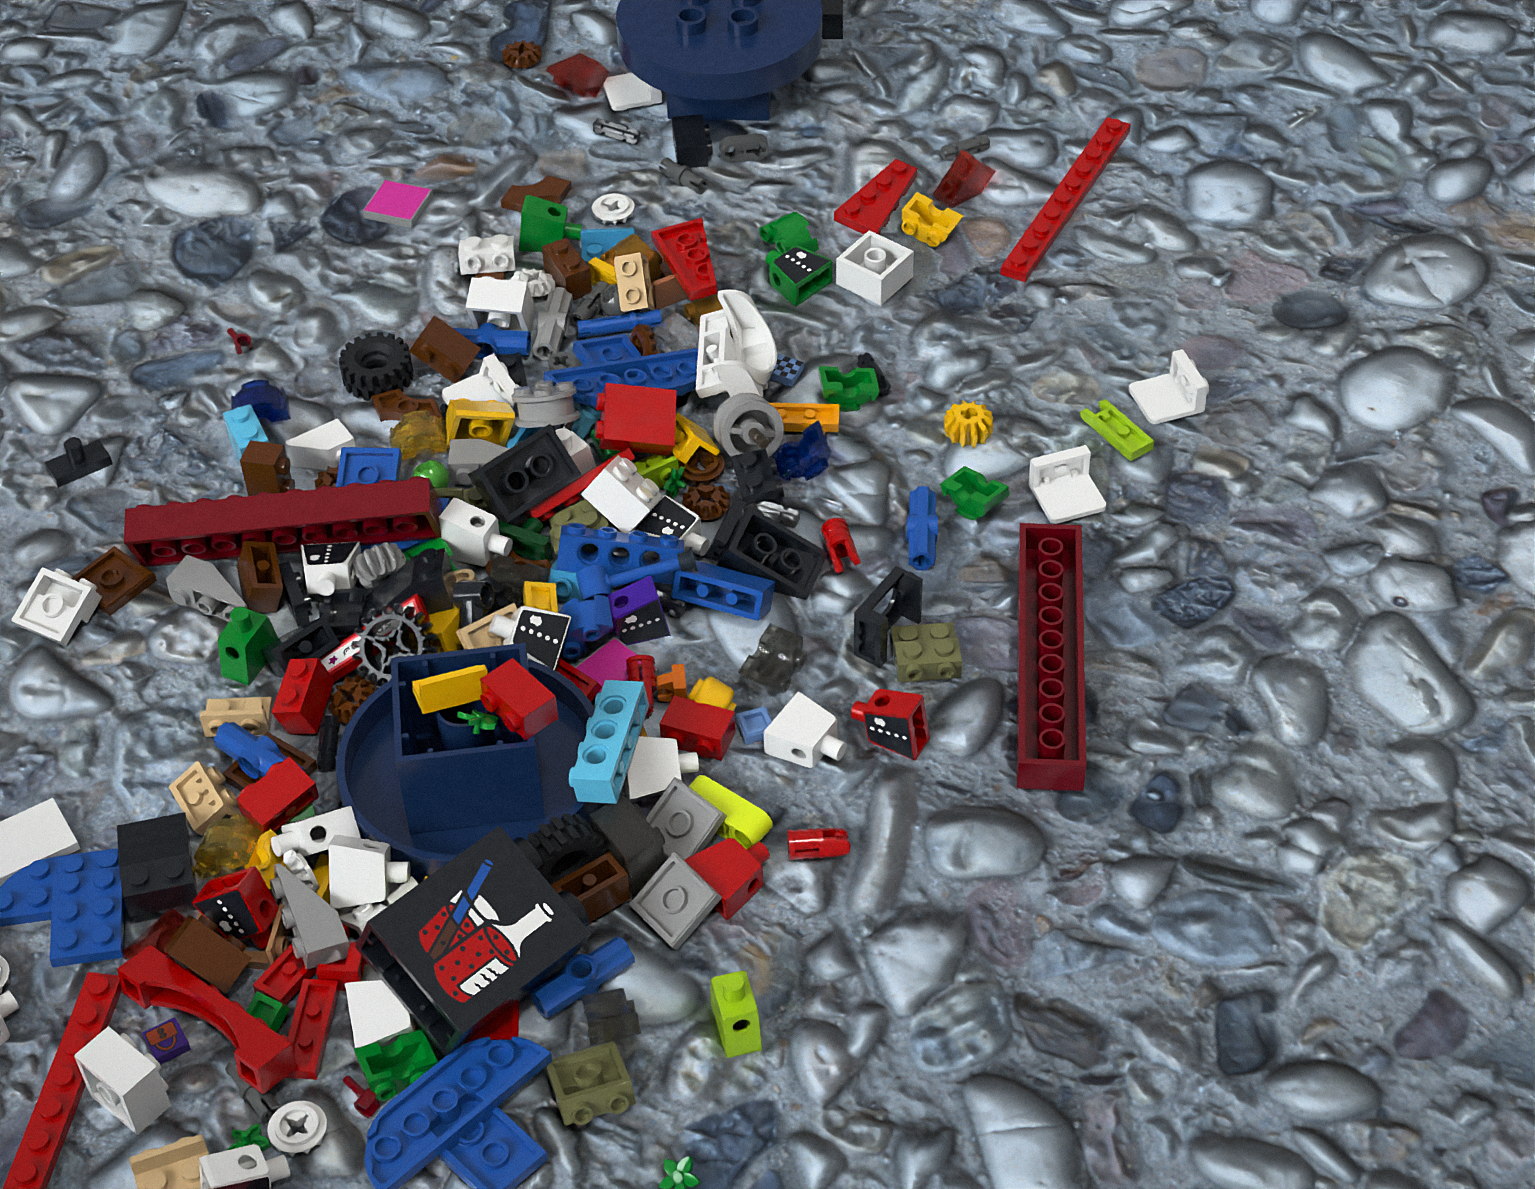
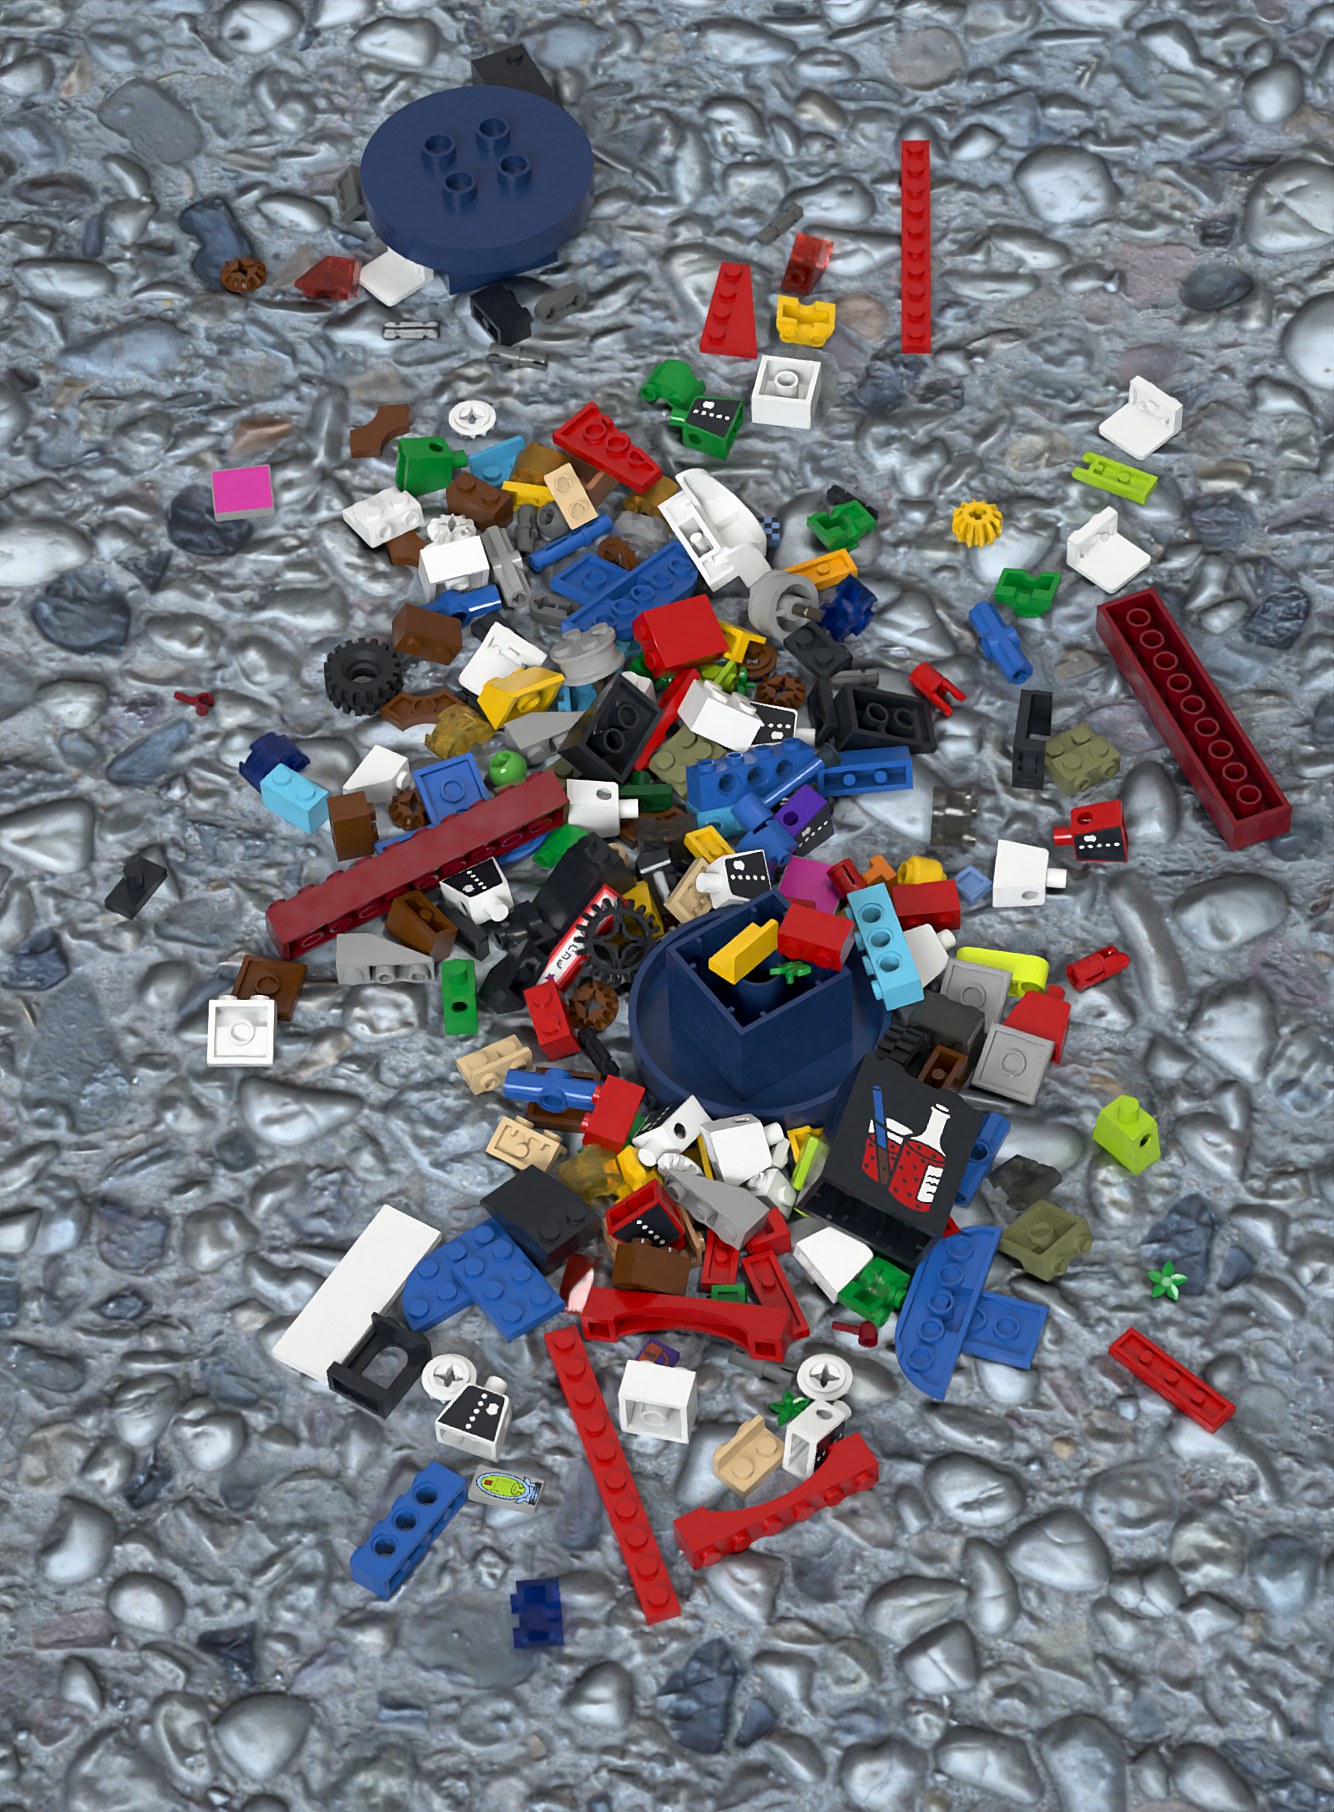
camera: 25 degrees left, 5 degrees up
light grey gear [353,542,407,590] -> none

